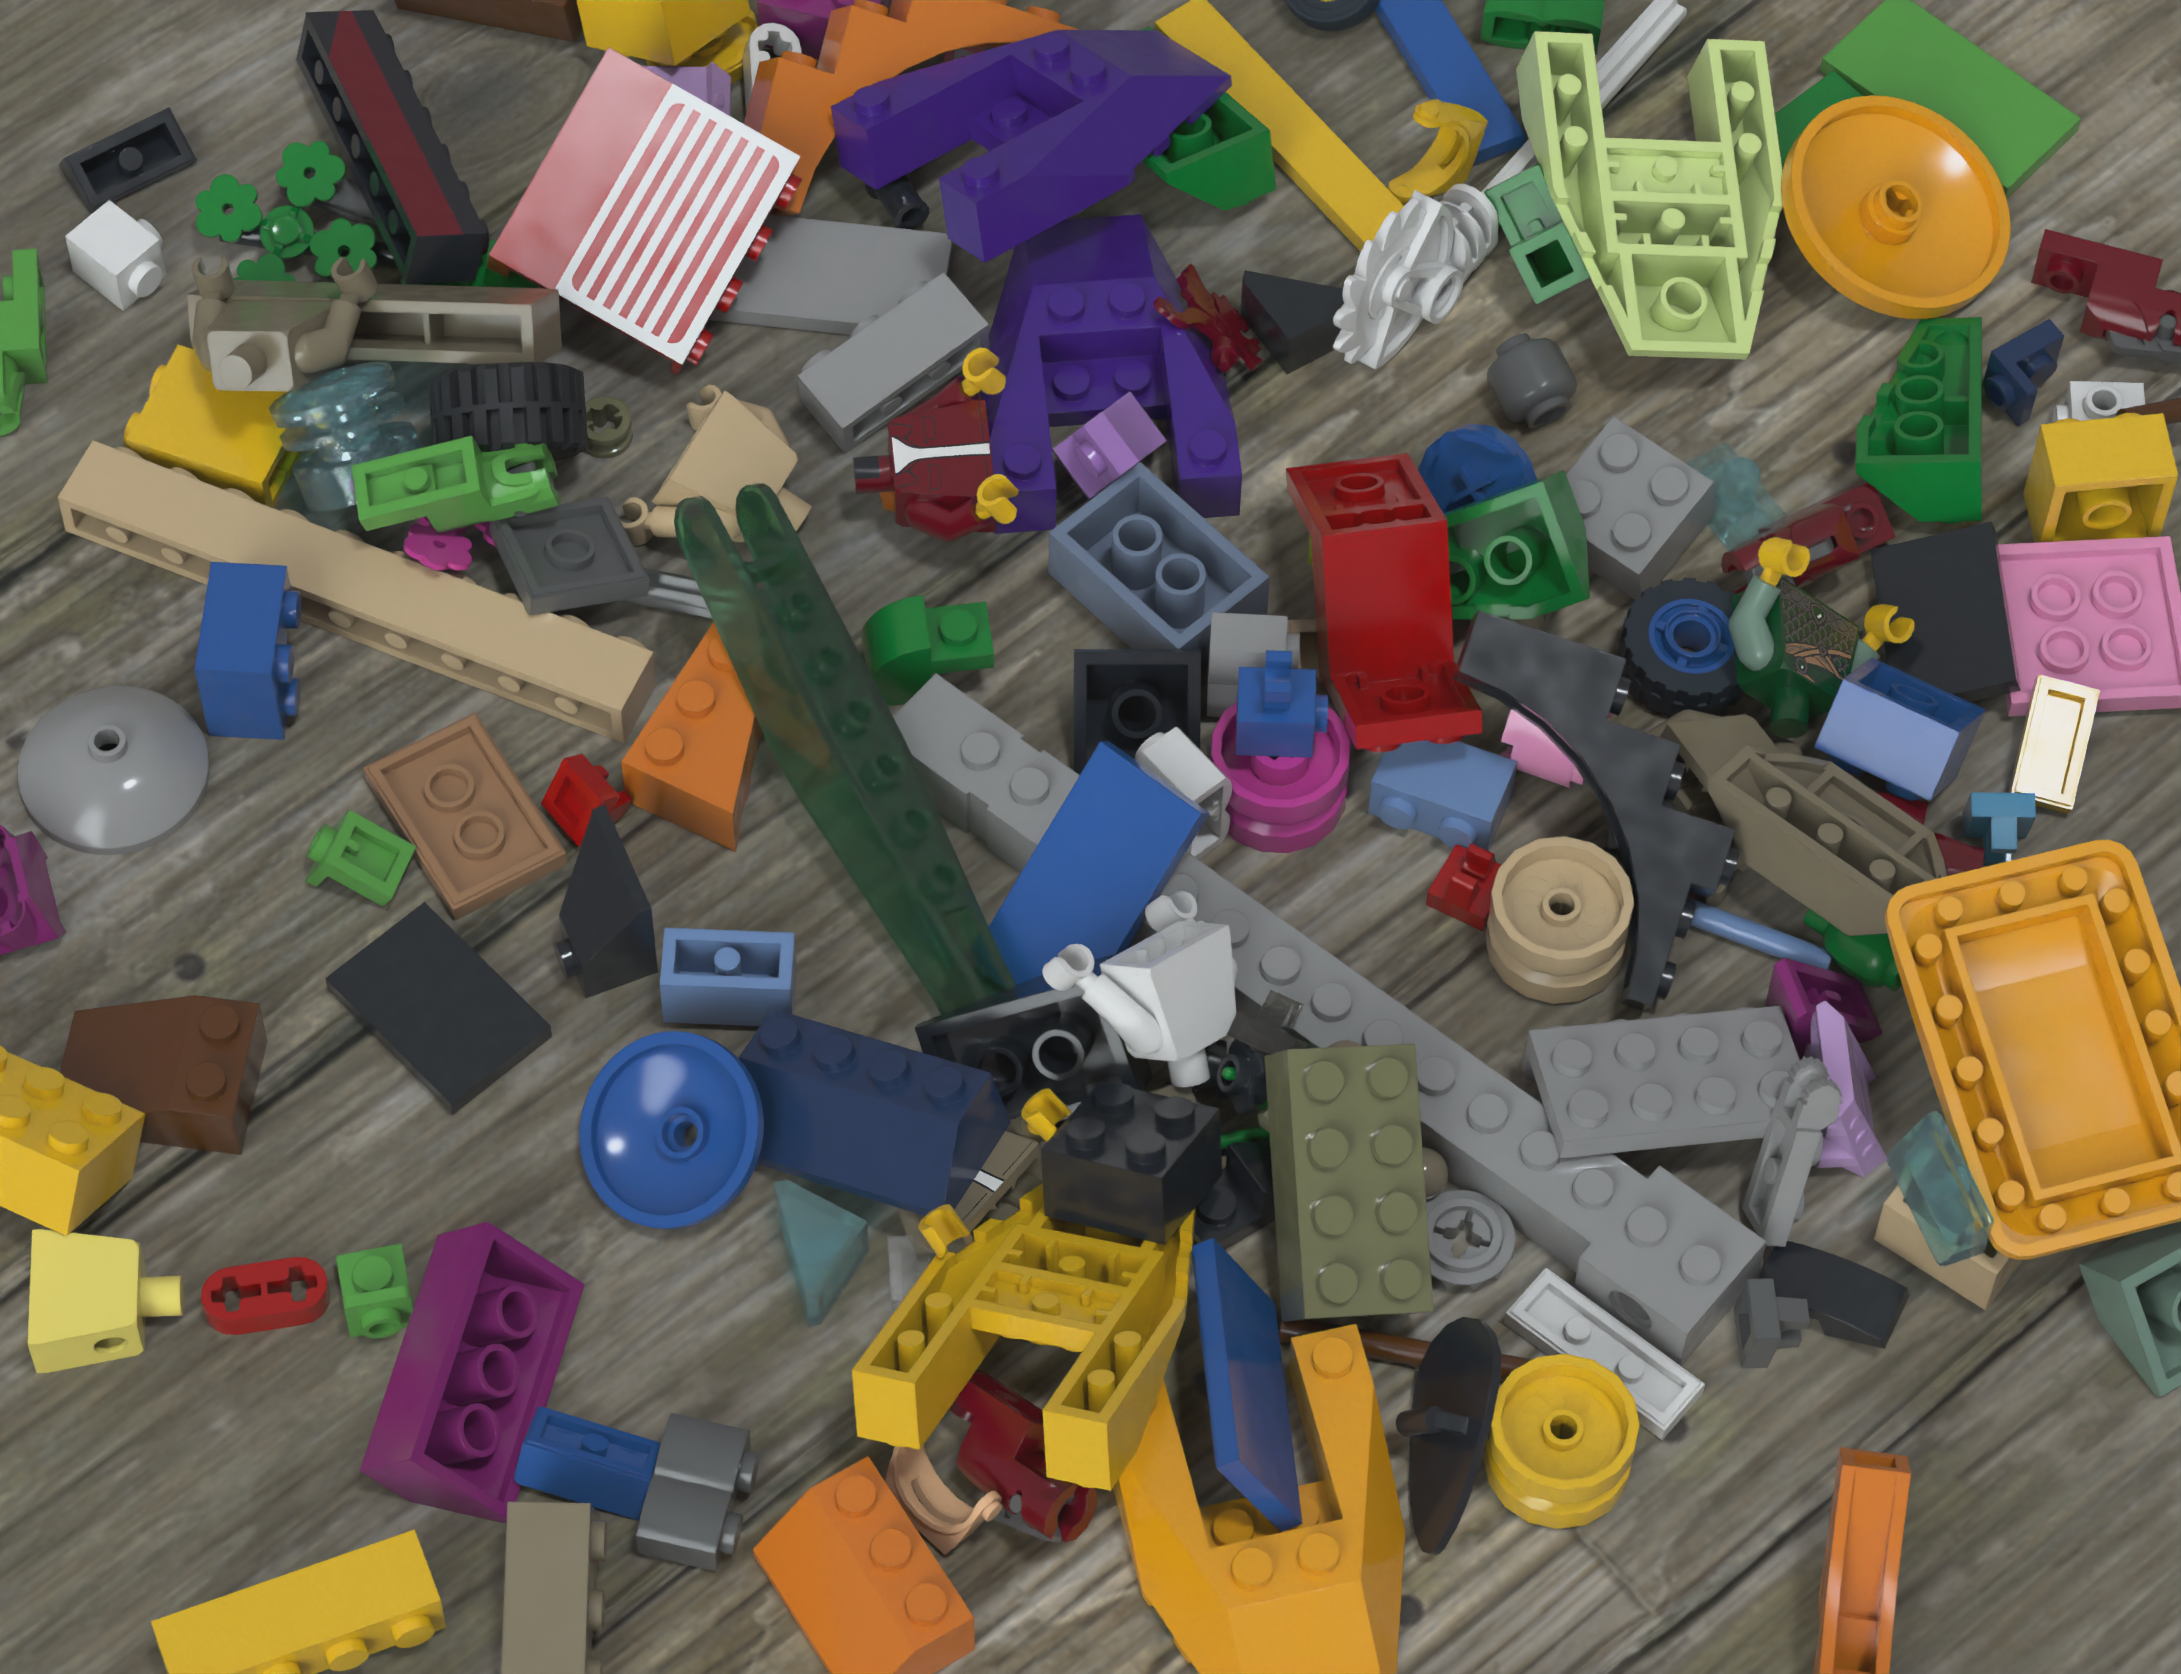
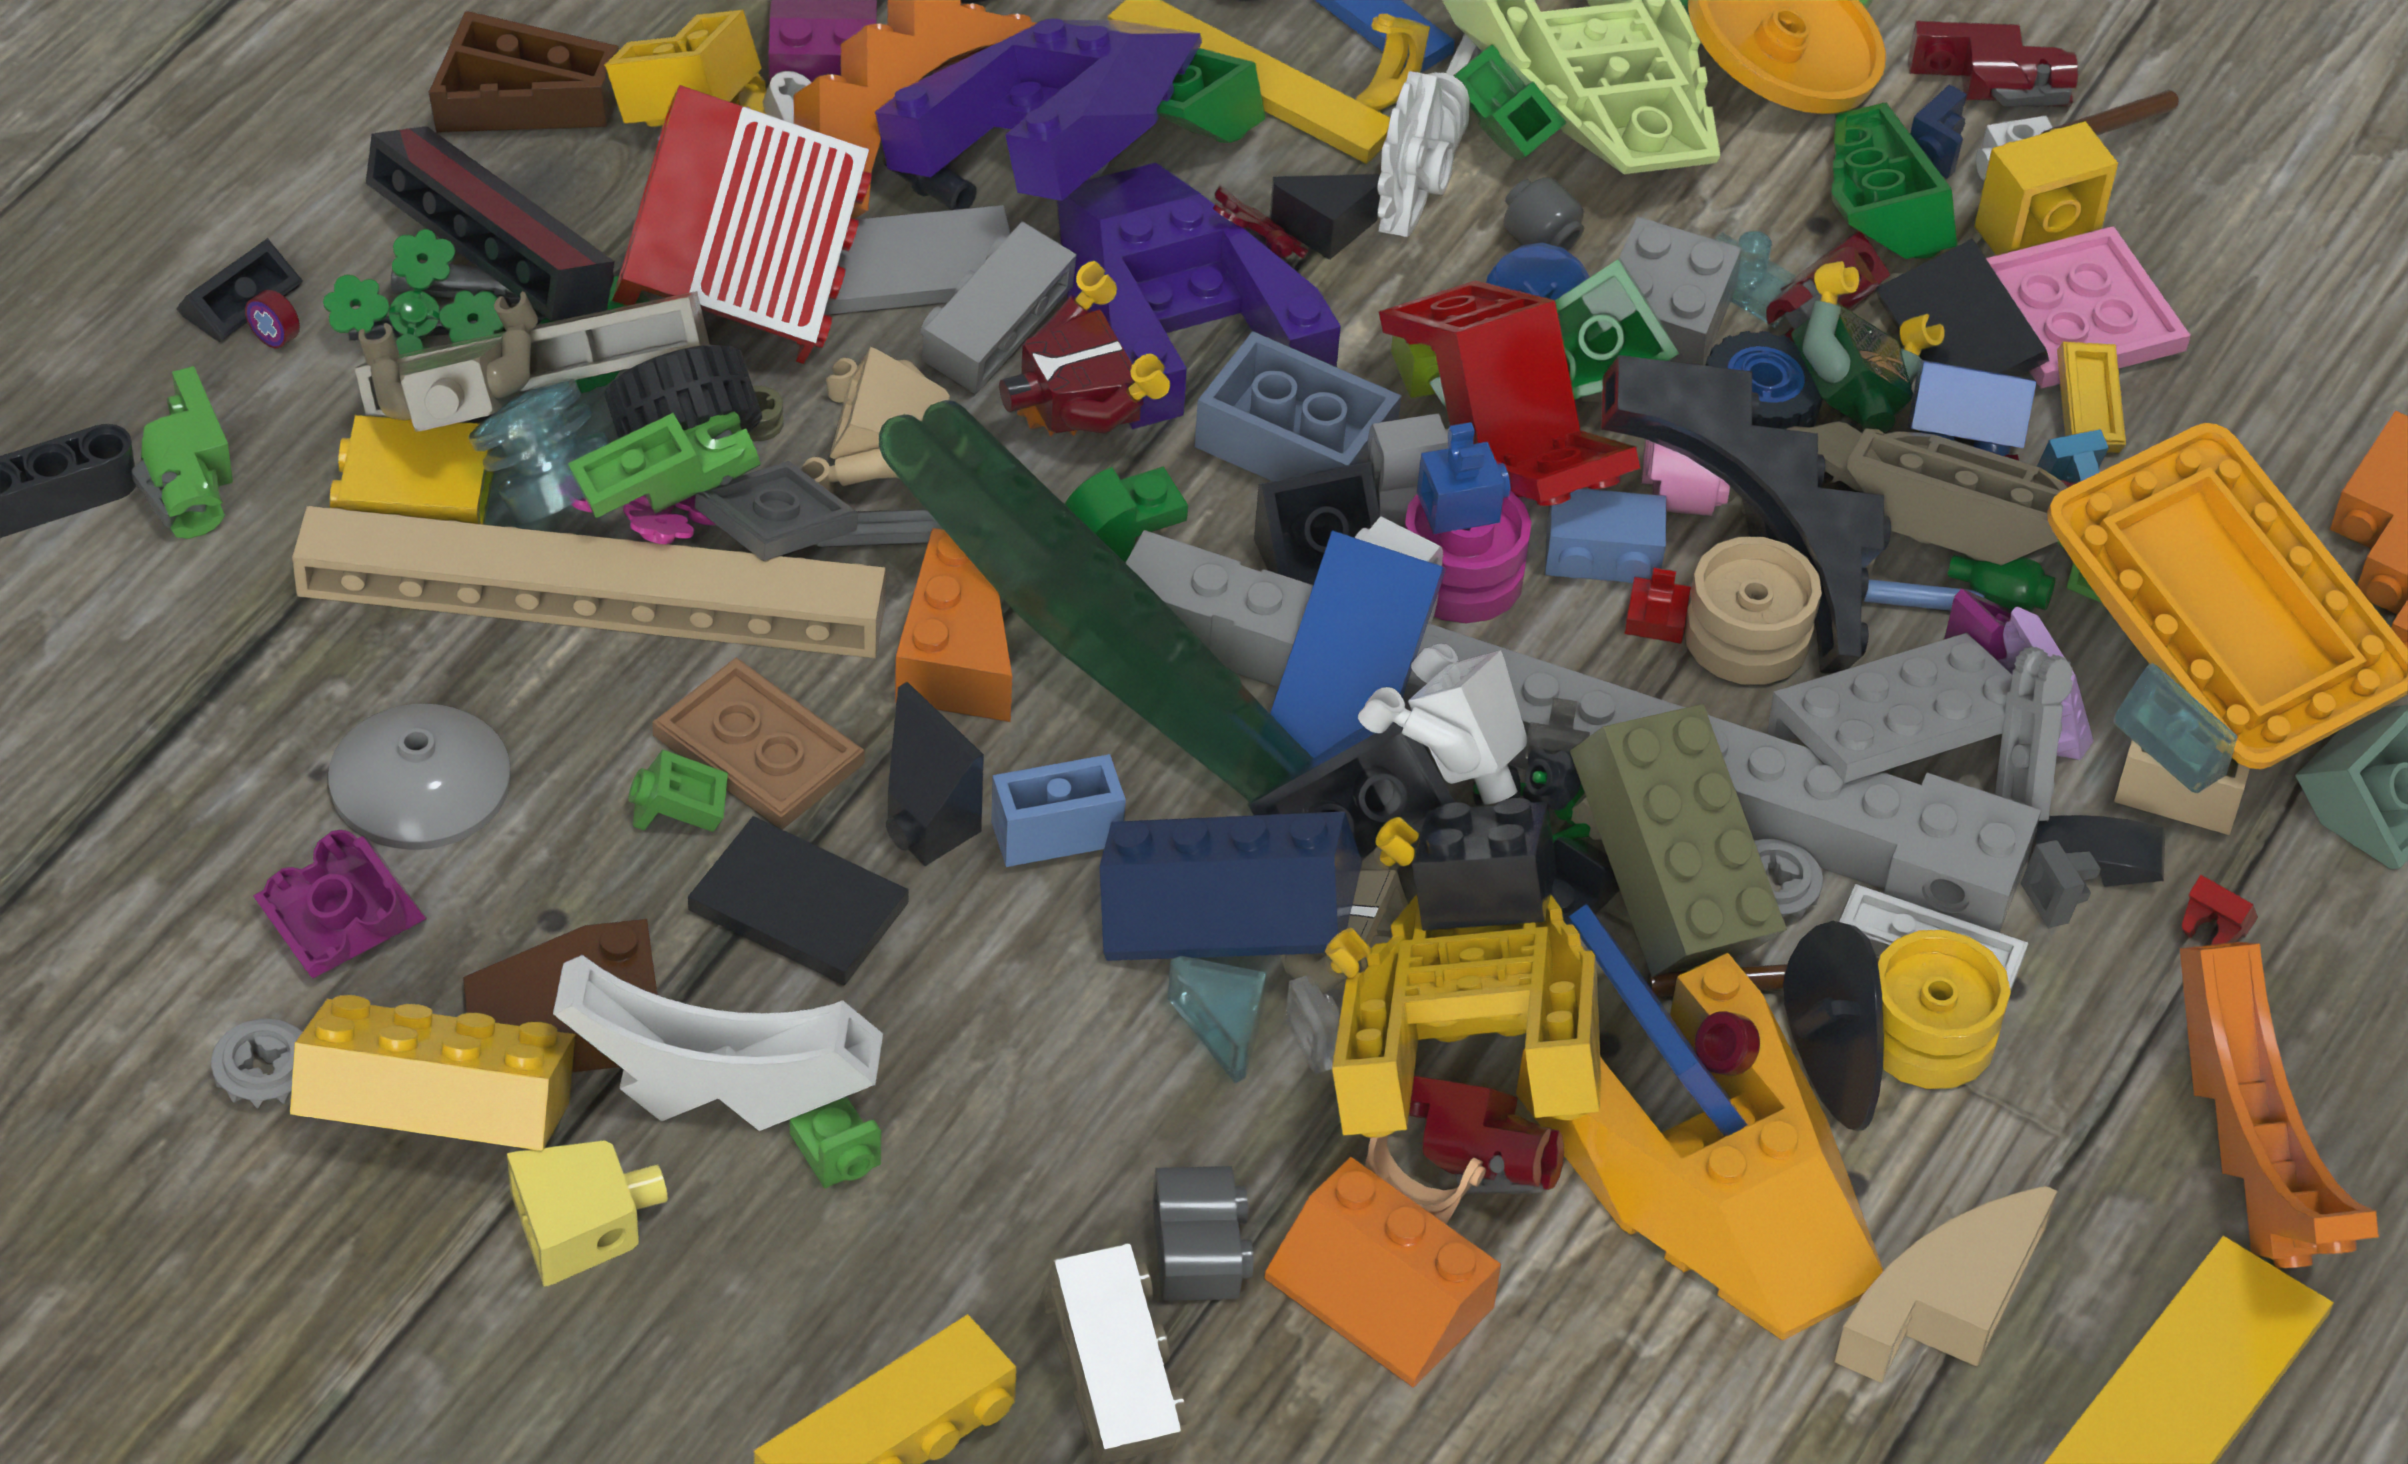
camera: 20 degrees left, 10 degrees down
white brick [65,200,167,311] -> none
blue brick [195,562,302,740] -> none
red beam [201,1257,330,1335] -> none
magenta slope [360,1222,585,1523] -> none
blue slope [514,1406,661,1520] -> none
red tile [541,753,632,847] -> none
blue dish [579,1031,764,1230] -> none
medium lavender brick [1052,391,1167,500] -> none
none -> tile [245,290,300,348]
none -> white arch [553,955,883,1131]
none -> dark red tile [1695,1011,1760,1076]
none -> red tile [2182,875,2258,945]

